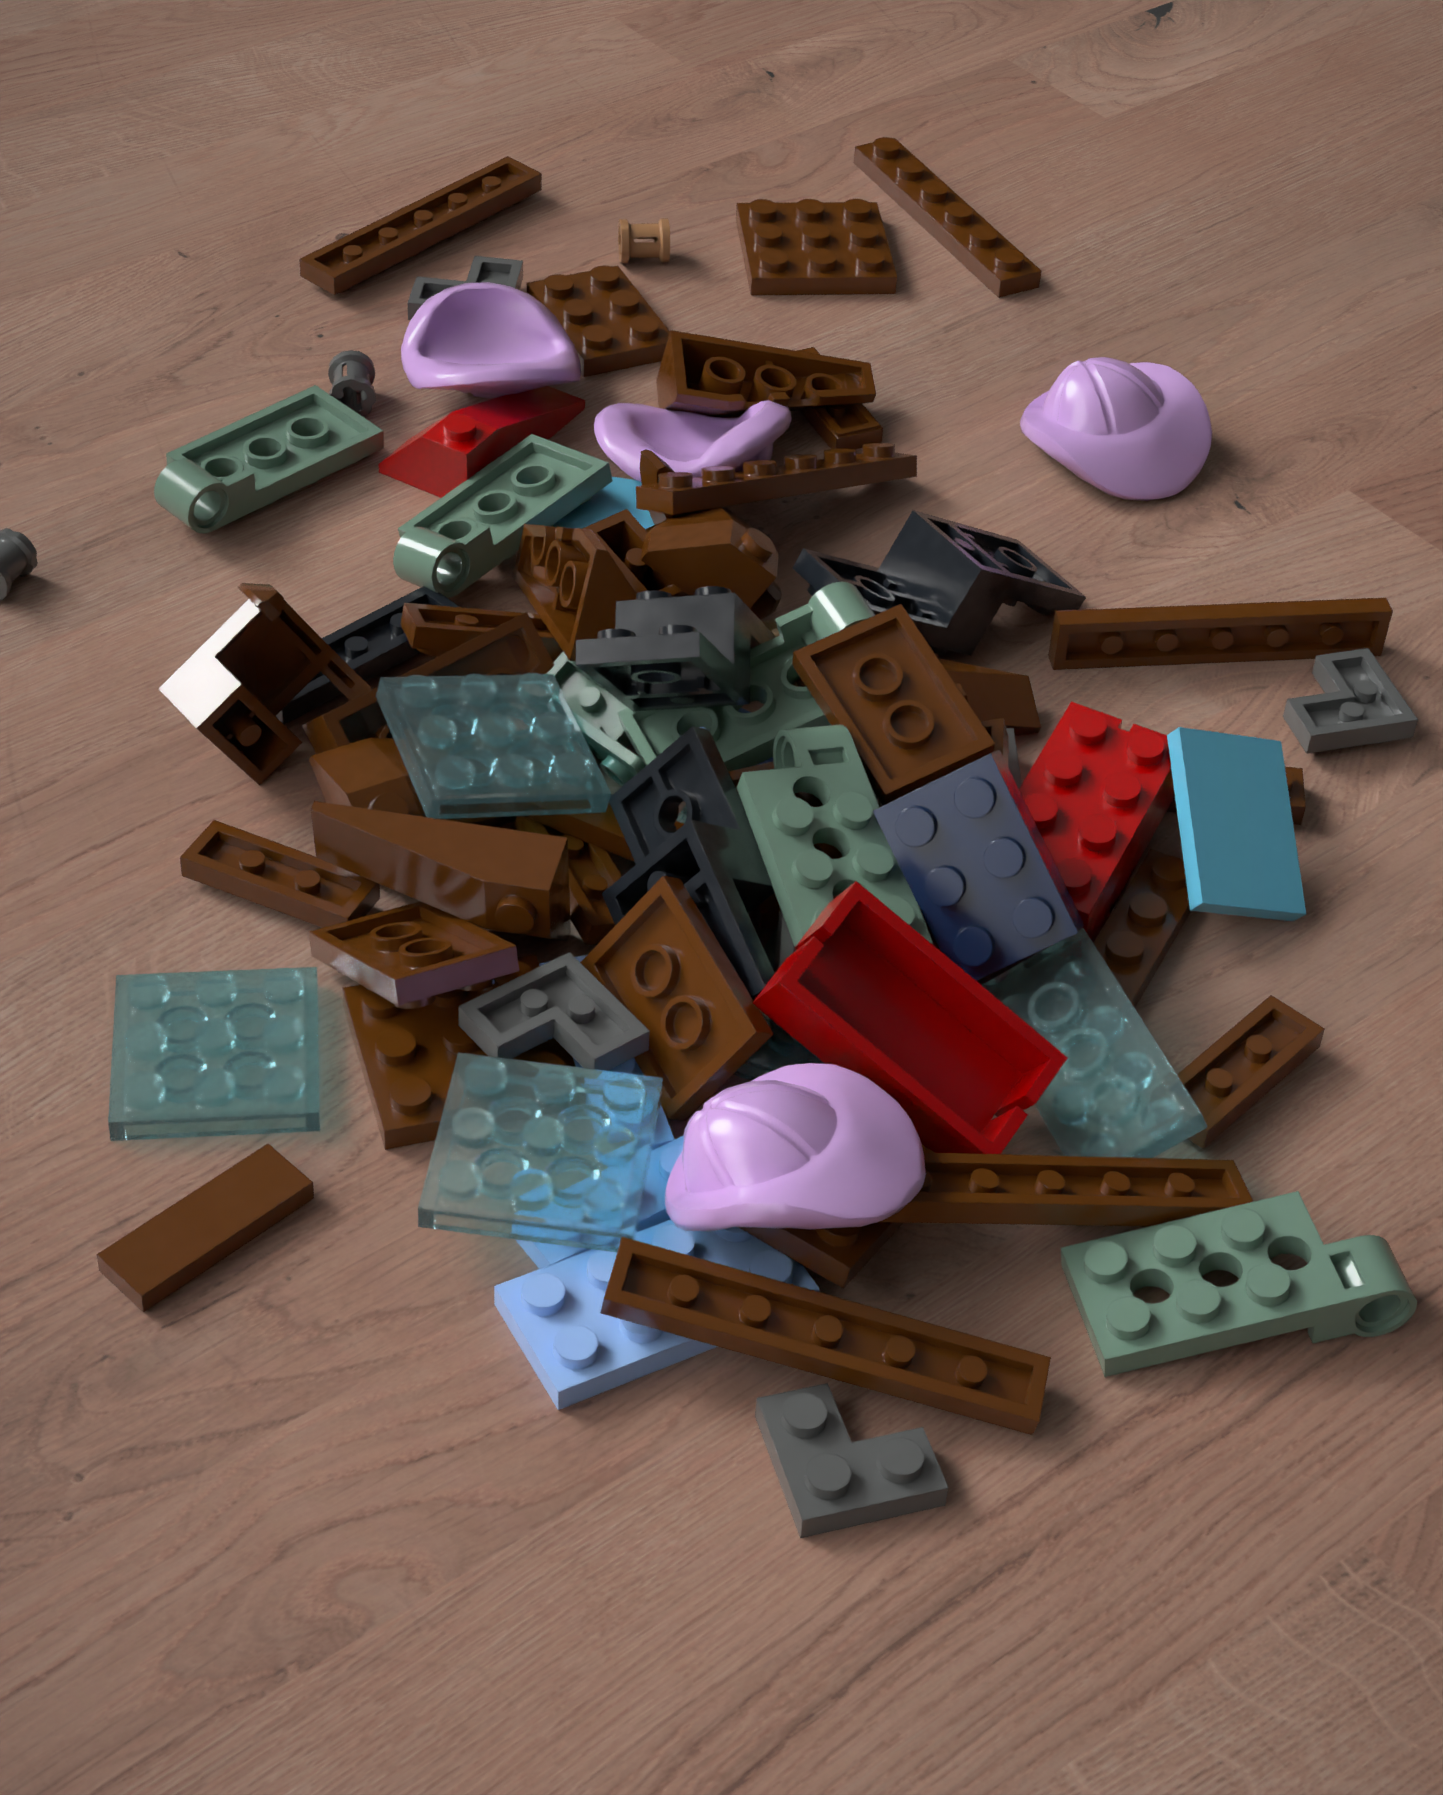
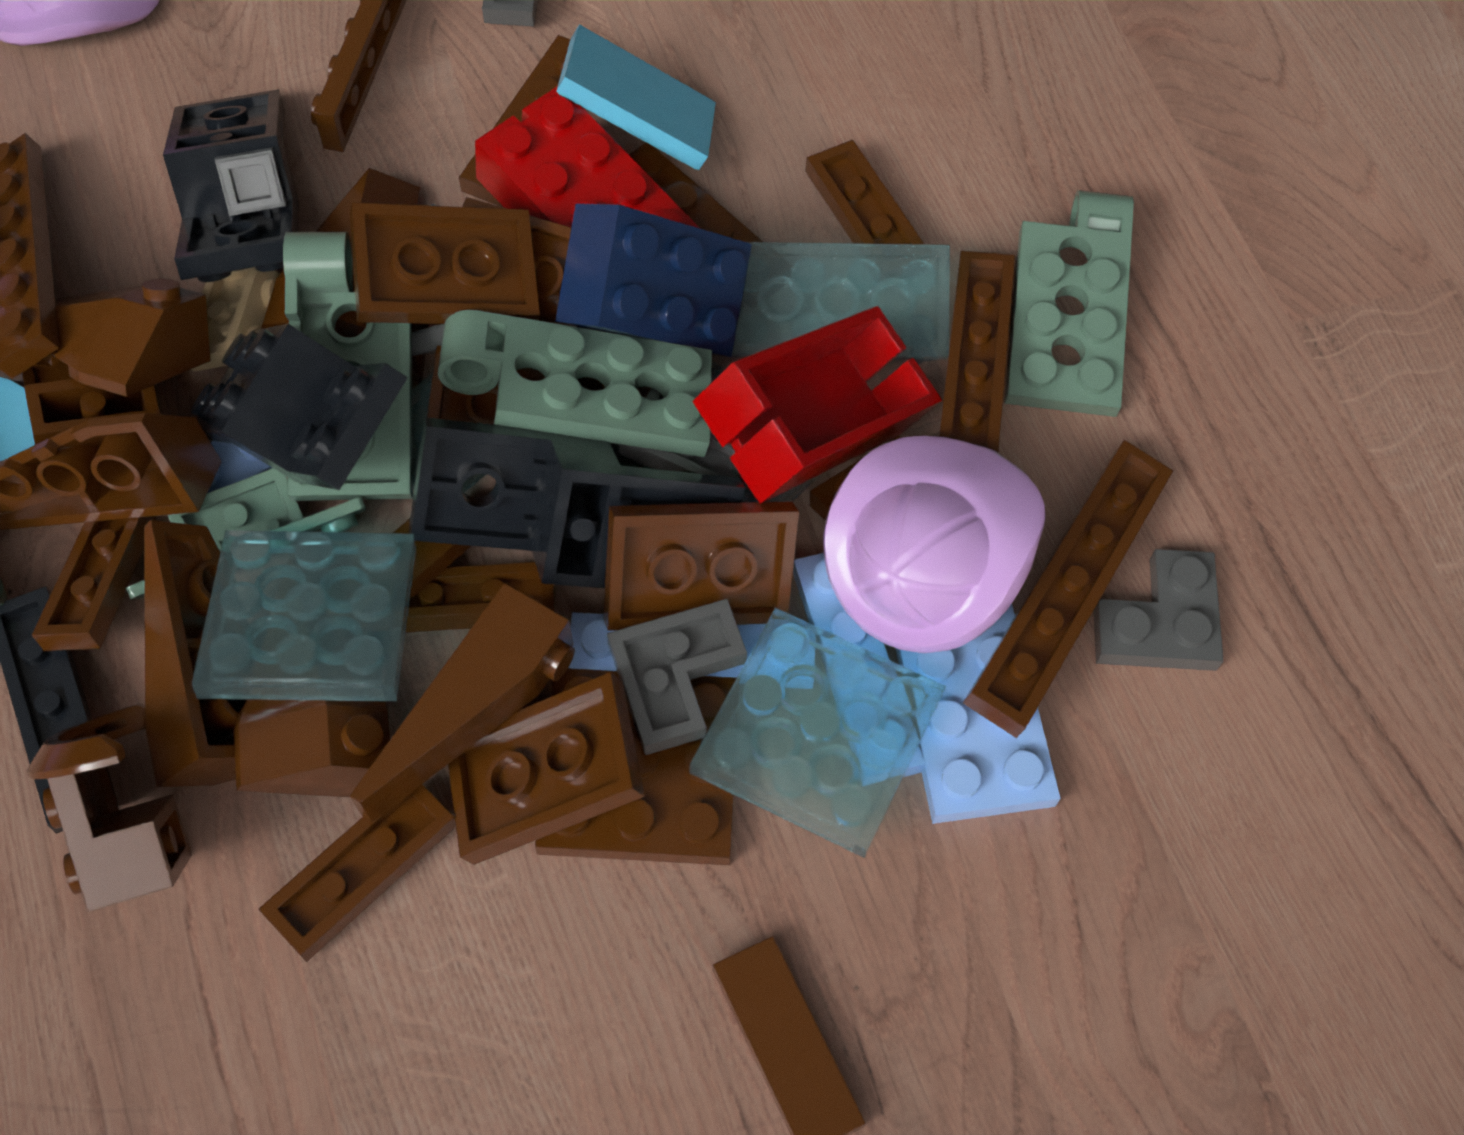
camera: 70 degrees left, 20 degrees up
clear light blue plate [108,967,320,1141] -> none
none -> tile [215,147,287,216]

